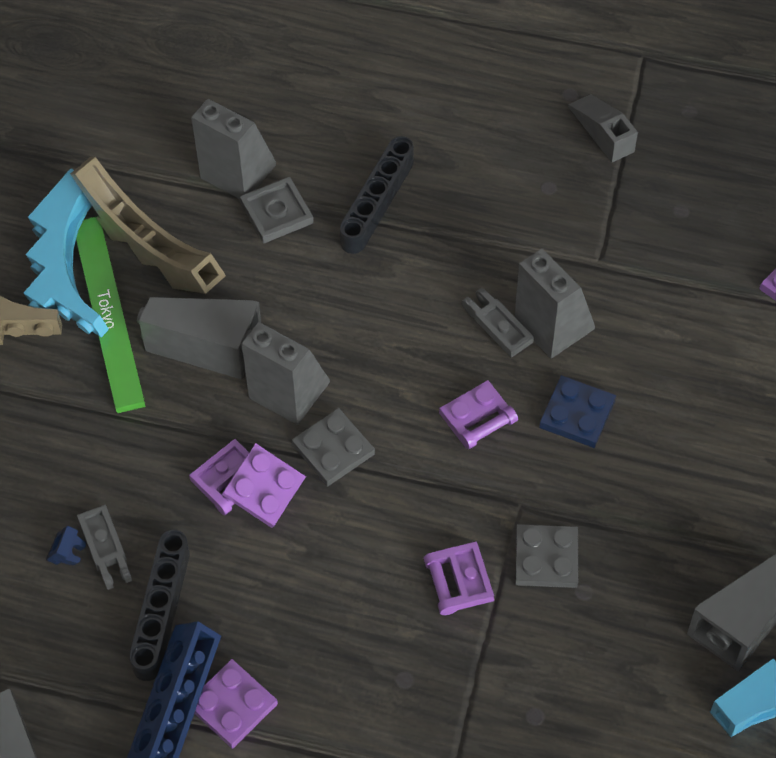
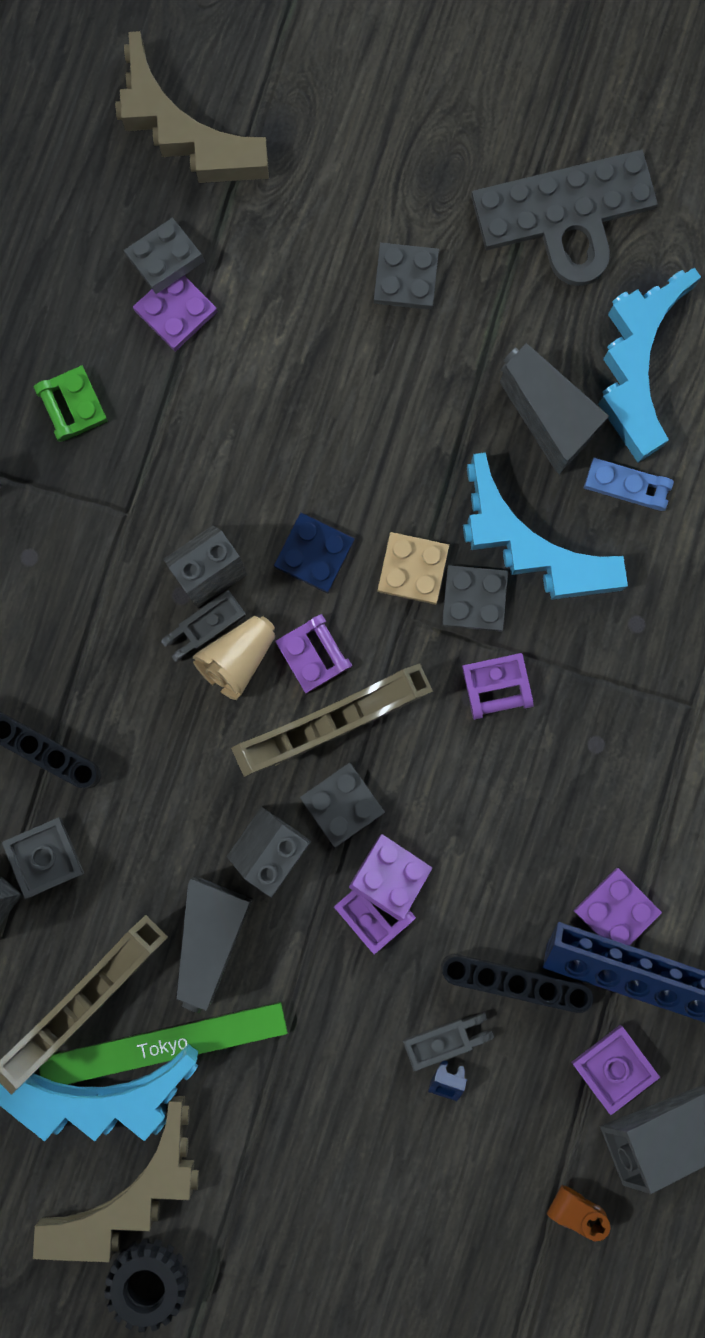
camera: 90 degrees left, 25 degrees up
none -> bright green plate [34,365,108,442]
none -> tan cone [193,616,275,700]
none -> dark tan arch [231,663,433,777]
none -> tan plate [377,532,449,605]
none -> medium azure arch [463,453,628,600]
none -> medium lavender plate [571,1025,660,1115]
none -> medium blue plate [584,458,674,511]

